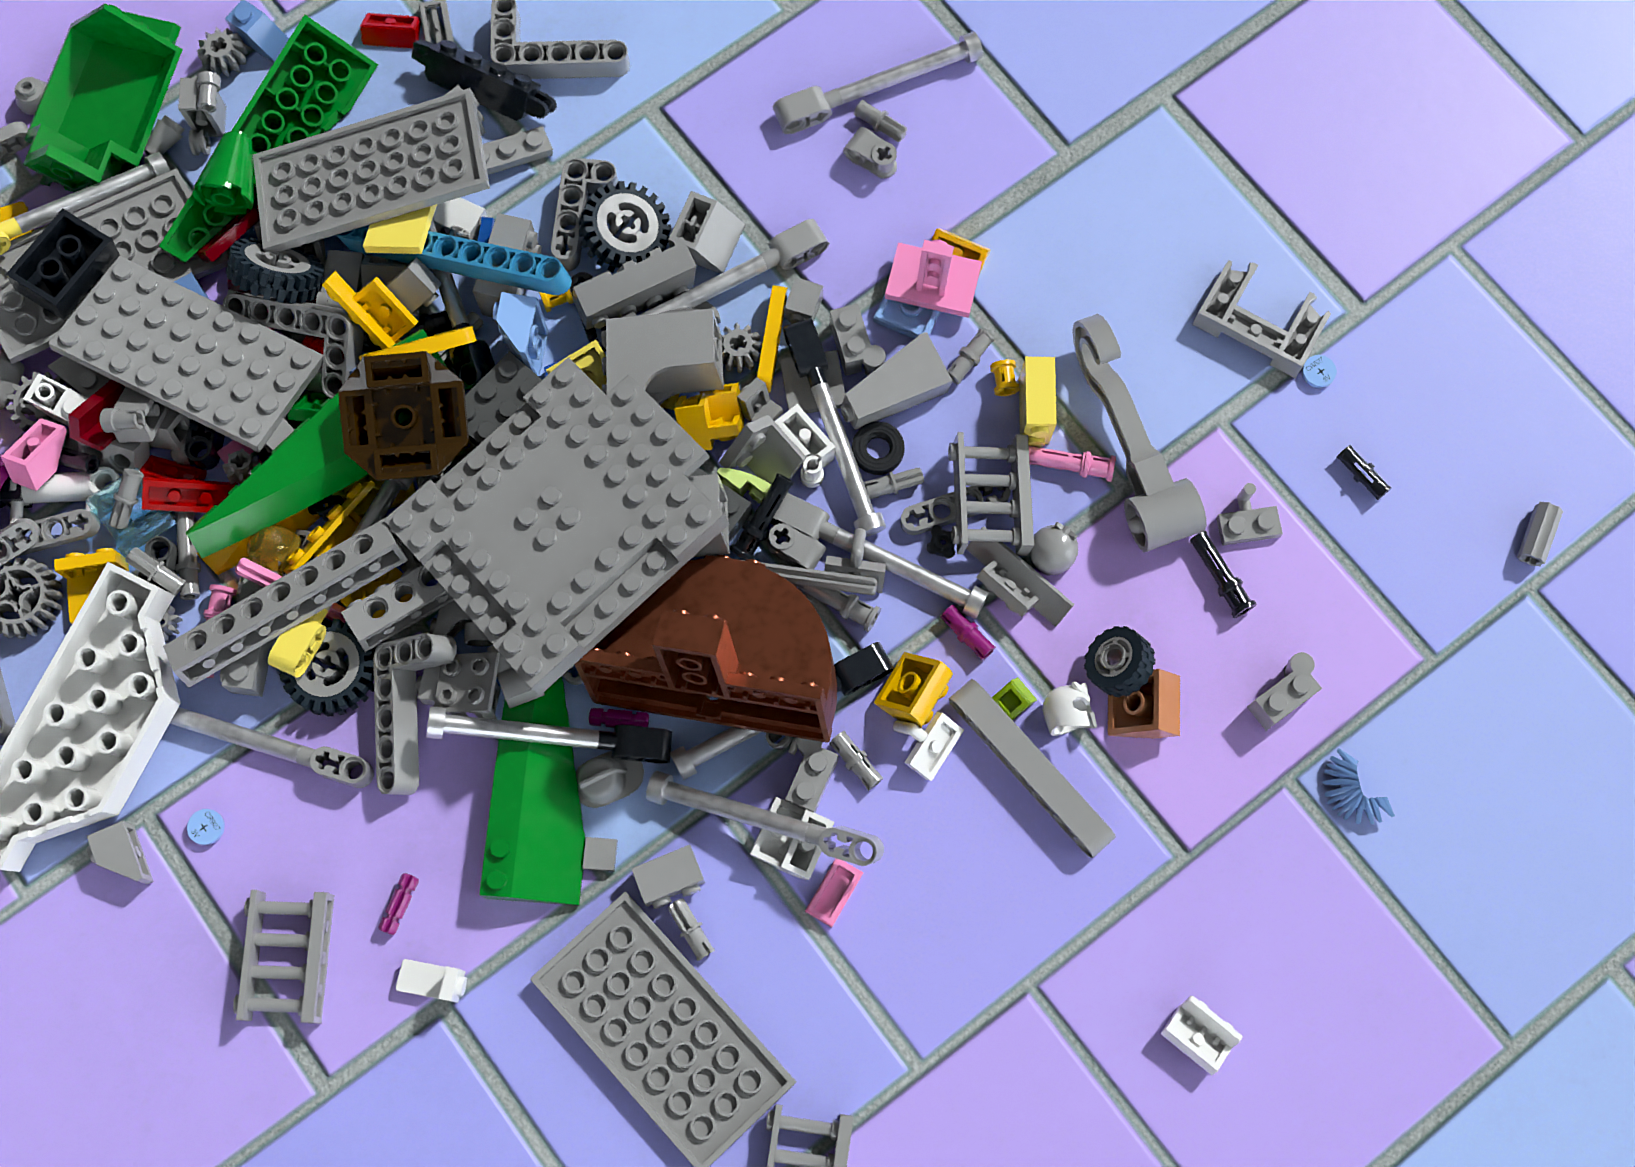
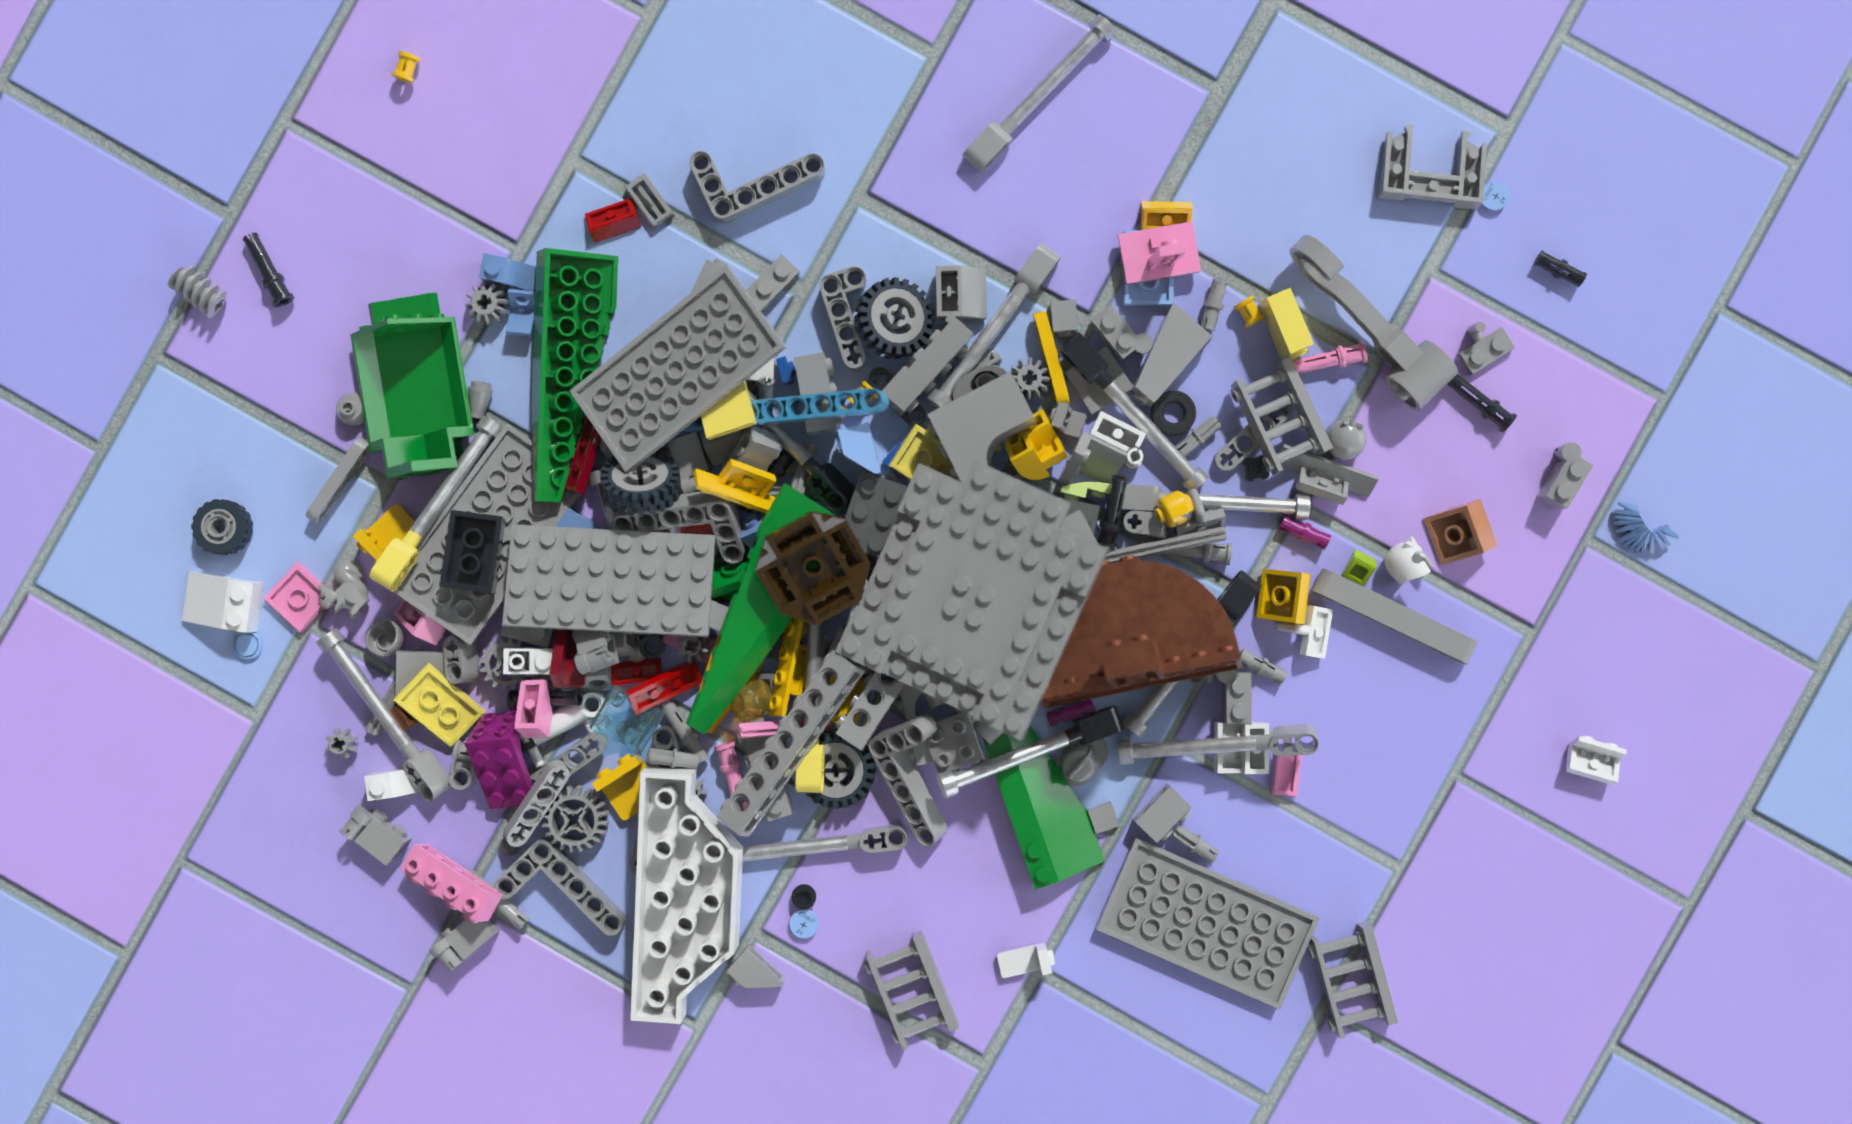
camera: 25 degrees left, 15 degrees up
light grey axle [109,468,144,529] -> none
light grey hinge [178,71,226,137] -> none
light grey bush [189,129,211,156] -> none
green cone [193,130,254,216] -> none
yellow beam [358,326,477,361] -> none
magenta axle [378,873,419,935] -> none
black hinge [411,39,557,121] -> none
light grey piece [843,127,897,178] -> none
light grey axle [854,100,907,142] -> none
black wheel [1084,626,1156,697] -> none
light grey axle [1517,502,1563,567] -> none
none -> medium blue bracket [505,289,535,337]
none -> black plate [791,884,816,909]
none -> yellow head [1154,491,1194,528]

